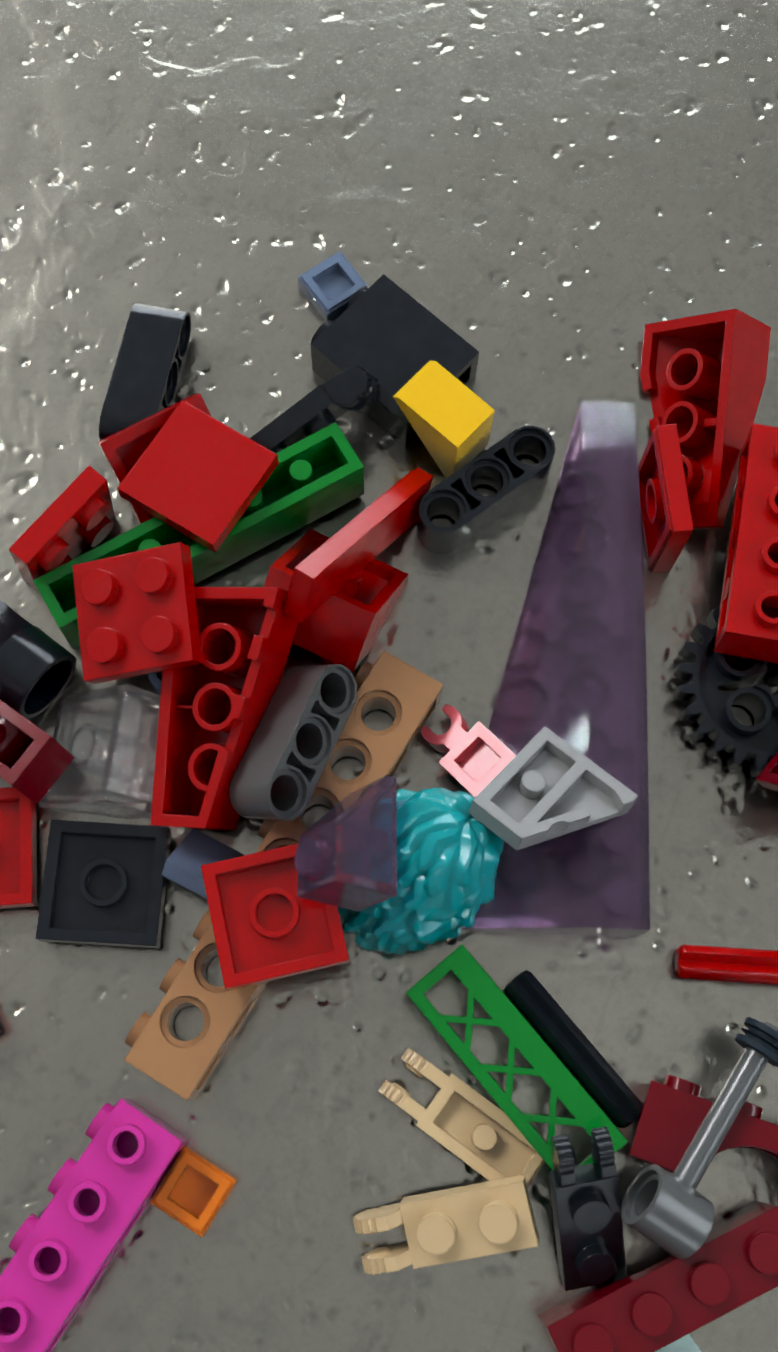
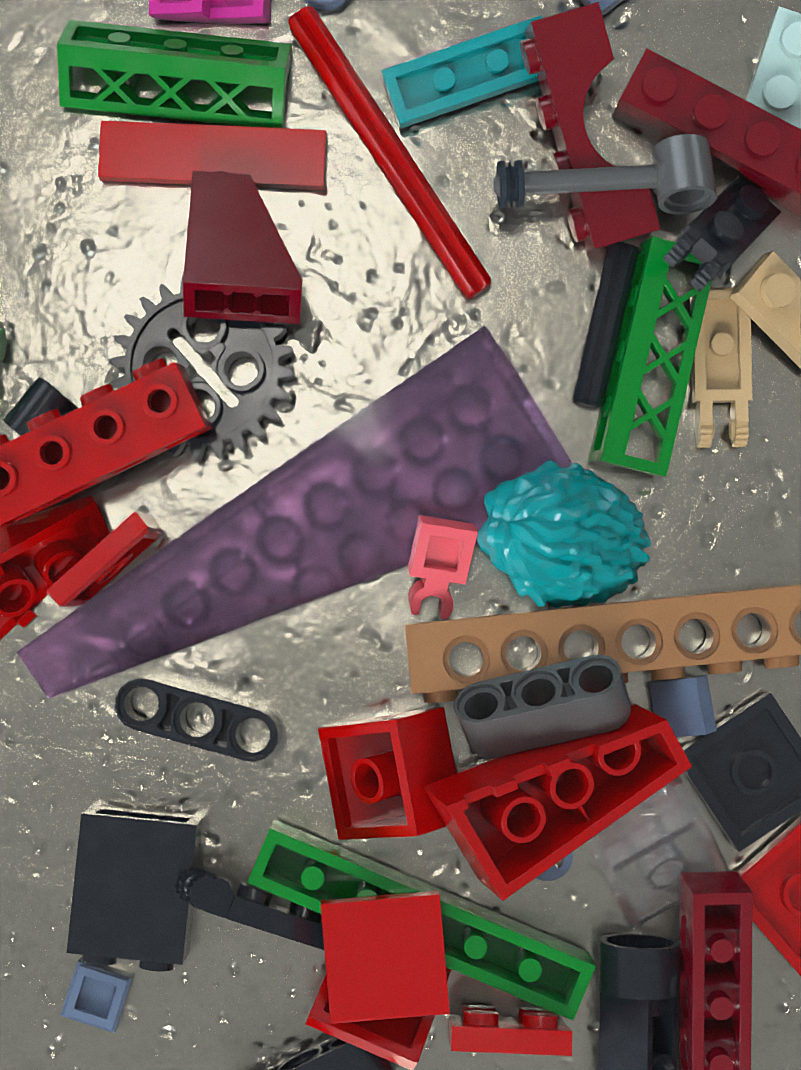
camera: 120 degrees left, 15 degrees up
red plate [72,542,203,684] -> none
red plate [201,838,349,991] -> none
red tile [284,467,434,623] -> none
clear purple slope [295,775,397,911] -> none
yellow slope [393,360,495,478] -> none
light grey wing [468,726,638,850] -> none

